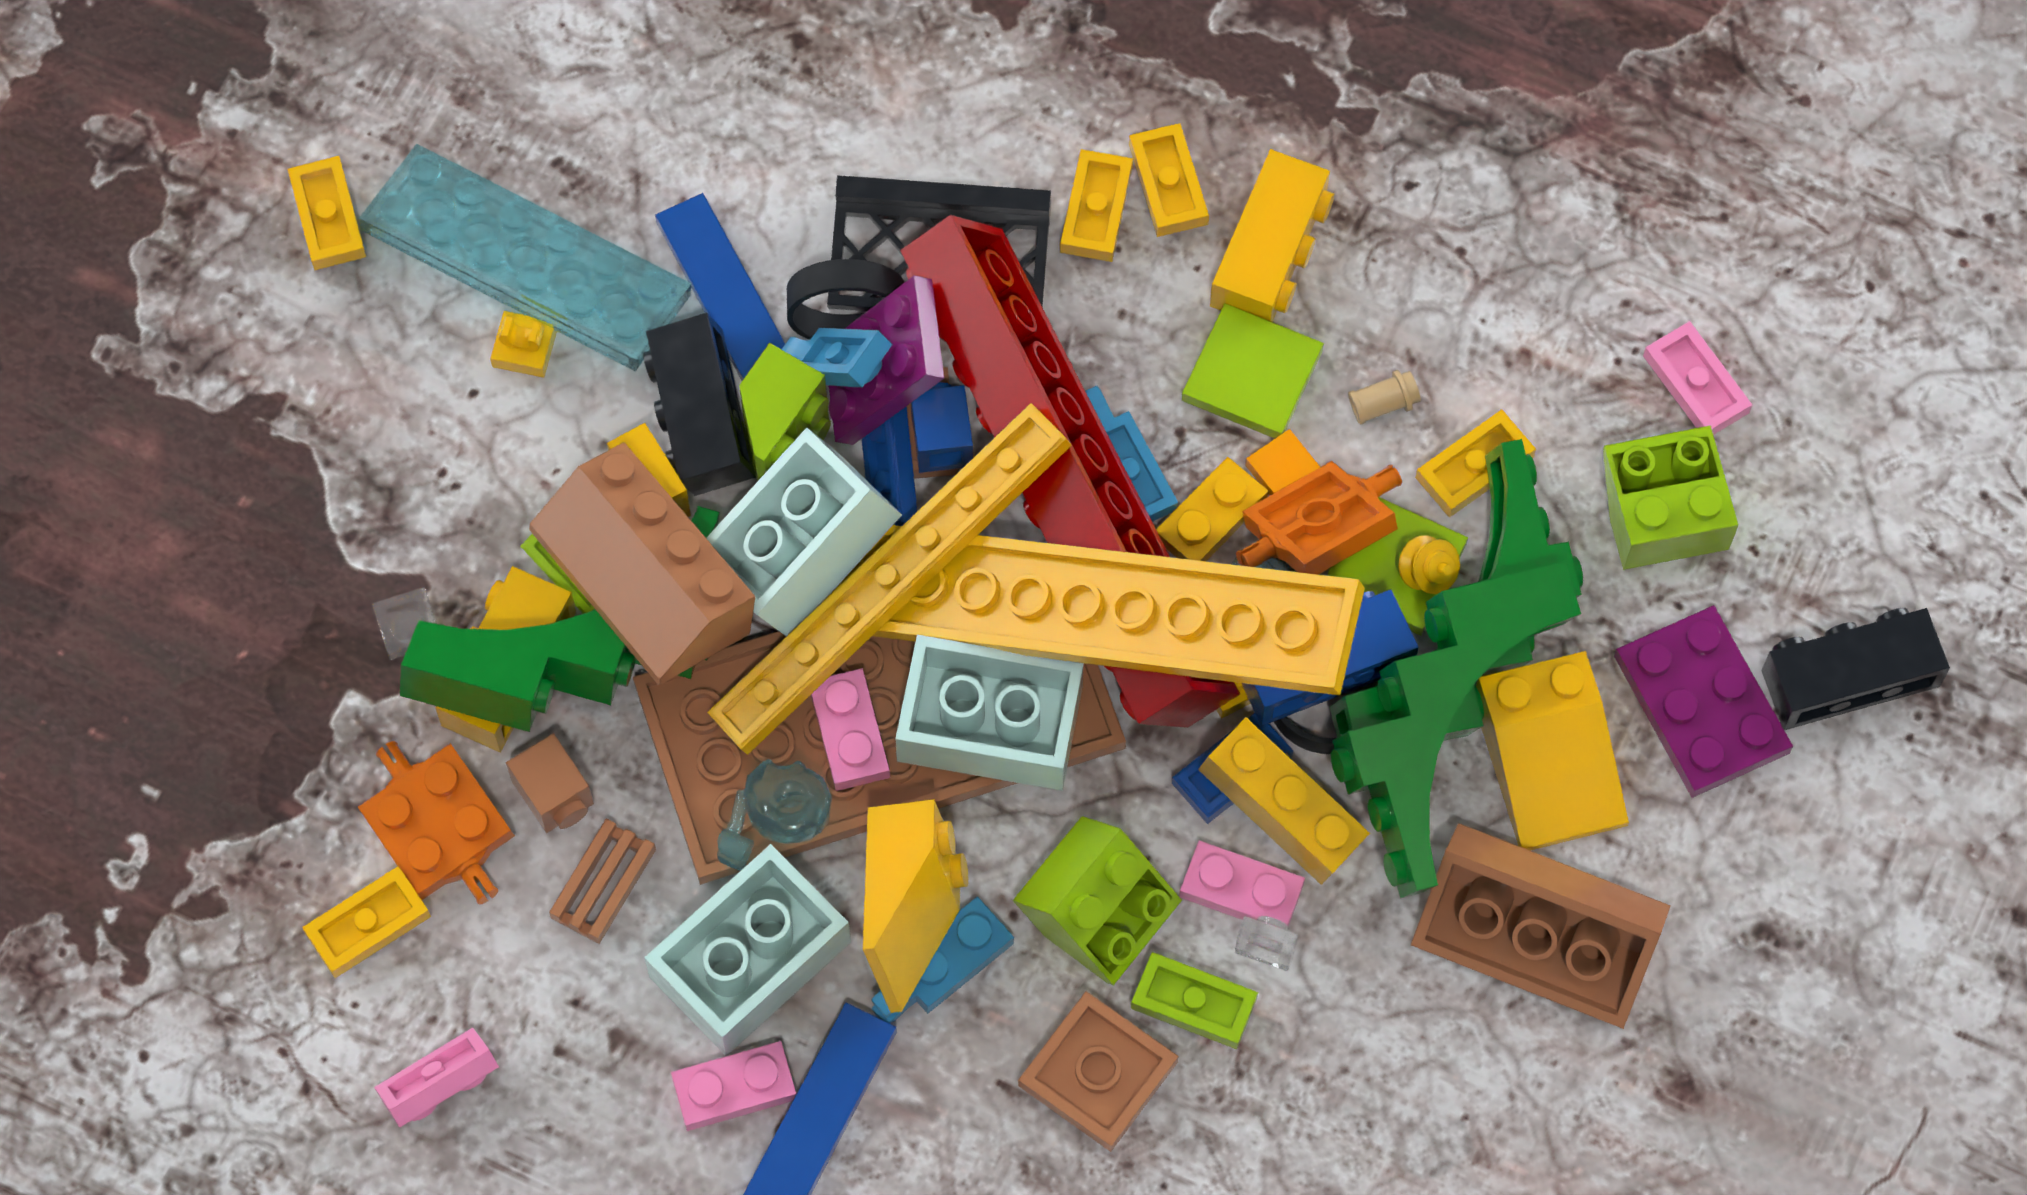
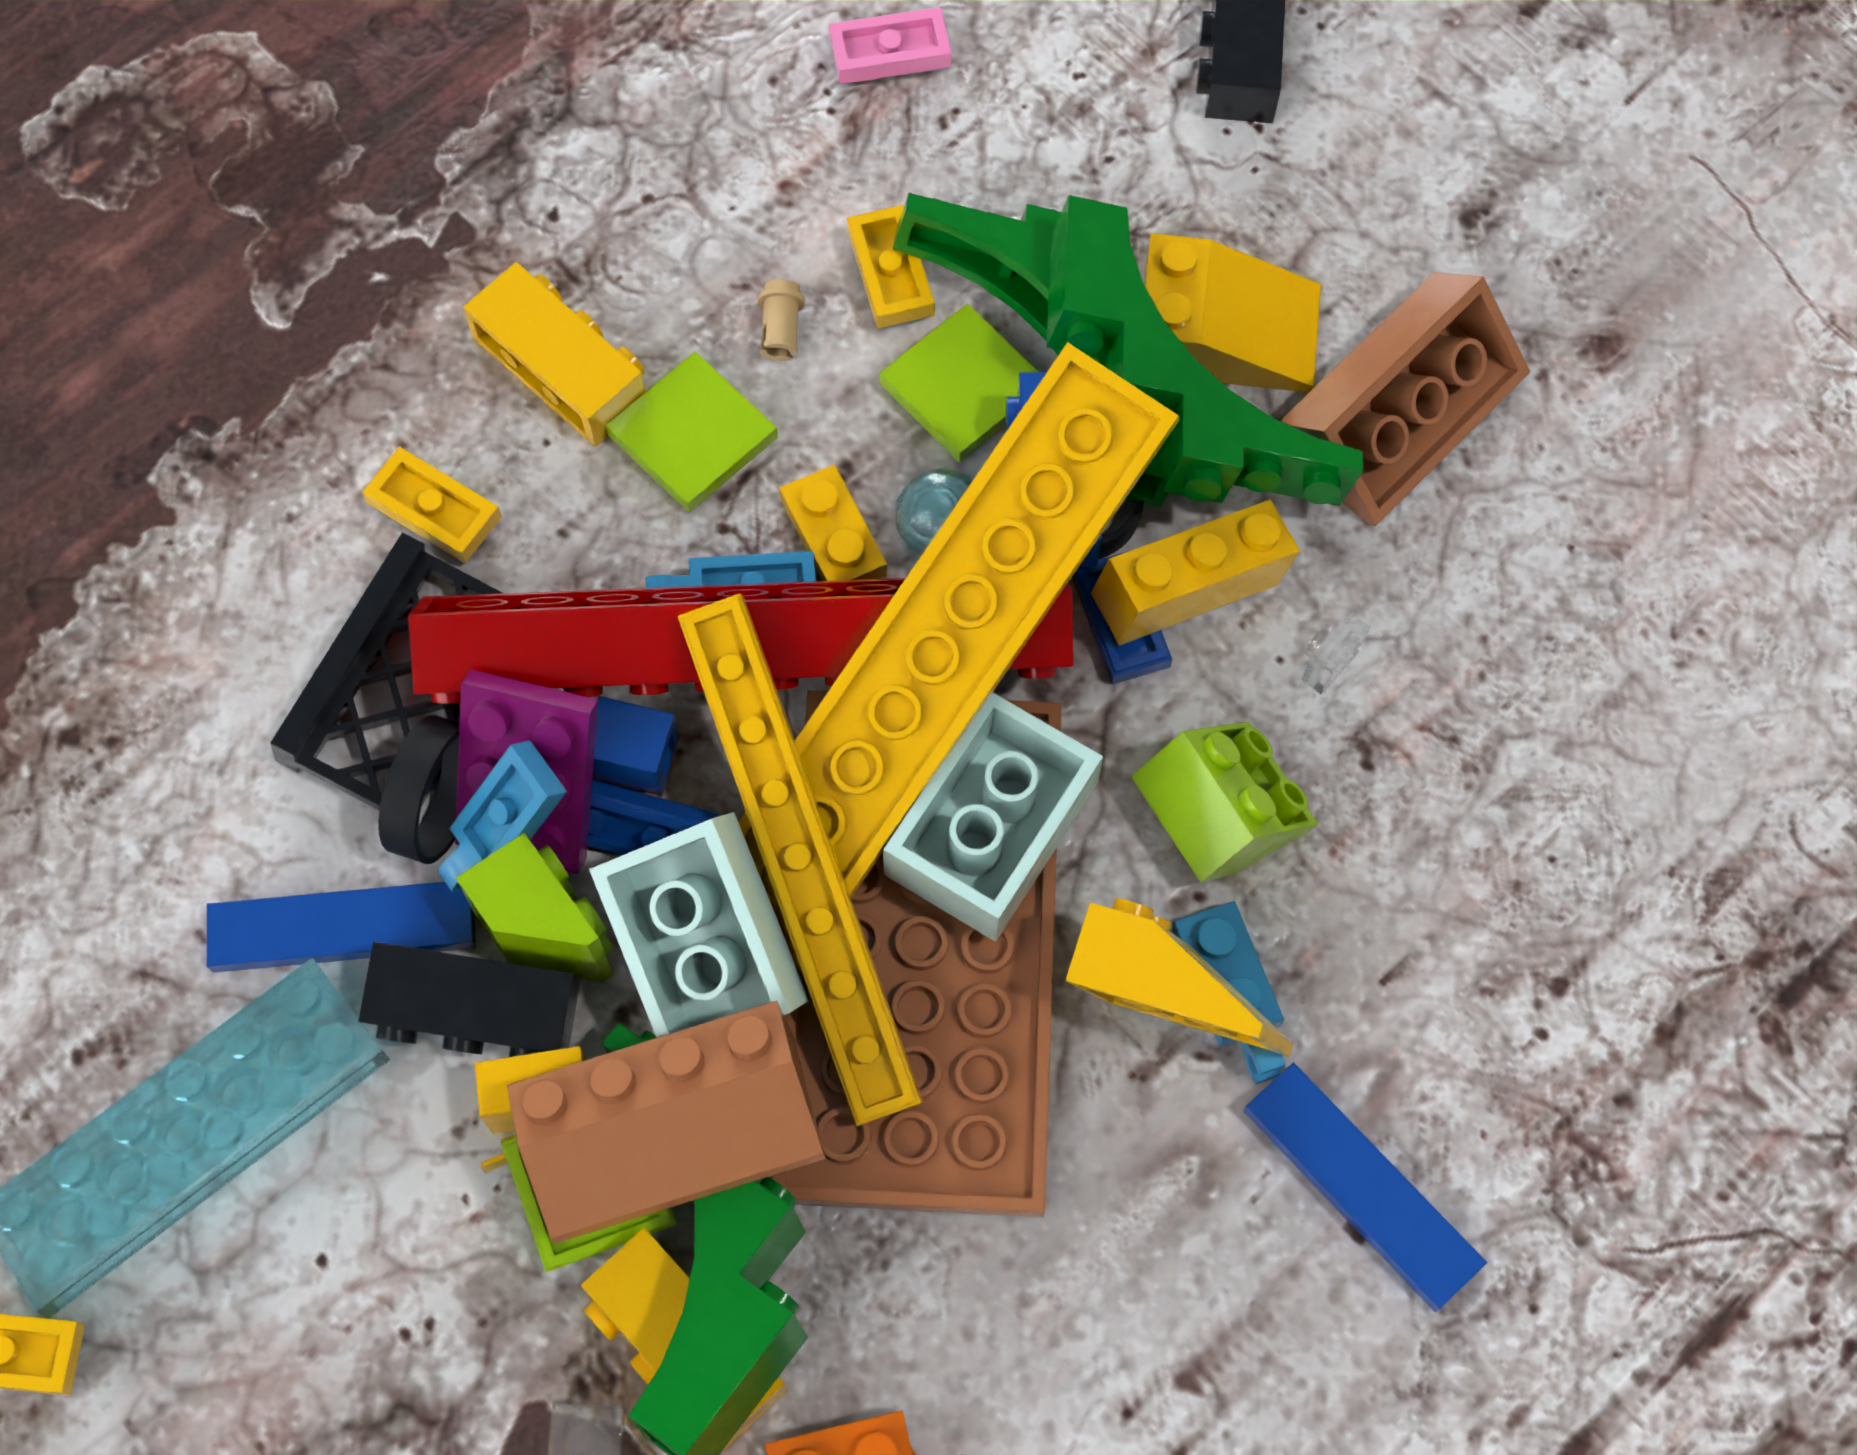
camera: 70 degrees left, 0 degrees up
yellow tile [490,311,558,378] -> none
nougat brick [506,733,594,833] -> none
nougat tile [549,818,656,944] -> none
light aqua brick [644,844,851,1056] -> none
bright pink plate [671,1041,796,1131] -> none
clear light blue hand [717,789,754,871] -> none
clear light blue hair [743,759,832,844] -> none
bright pink plate [811,668,890,791] -> none
nougat plate [1018,991,1179,1152] -> none
yellow plate [1129,123,1209,237] -> none
lime plate [1131,952,1258,1050] -> none
bright pink plate [1179,840,1305,935] -> none
orange plate [1236,461,1402,575] -> none
light orange tile [1245,429,1320,496] -> none
yellow wheel [1399,535,1460,594] -> none
lime slope [1603,425,1739,570] -> none
magenta plate [1614,605,1793,798] -> none

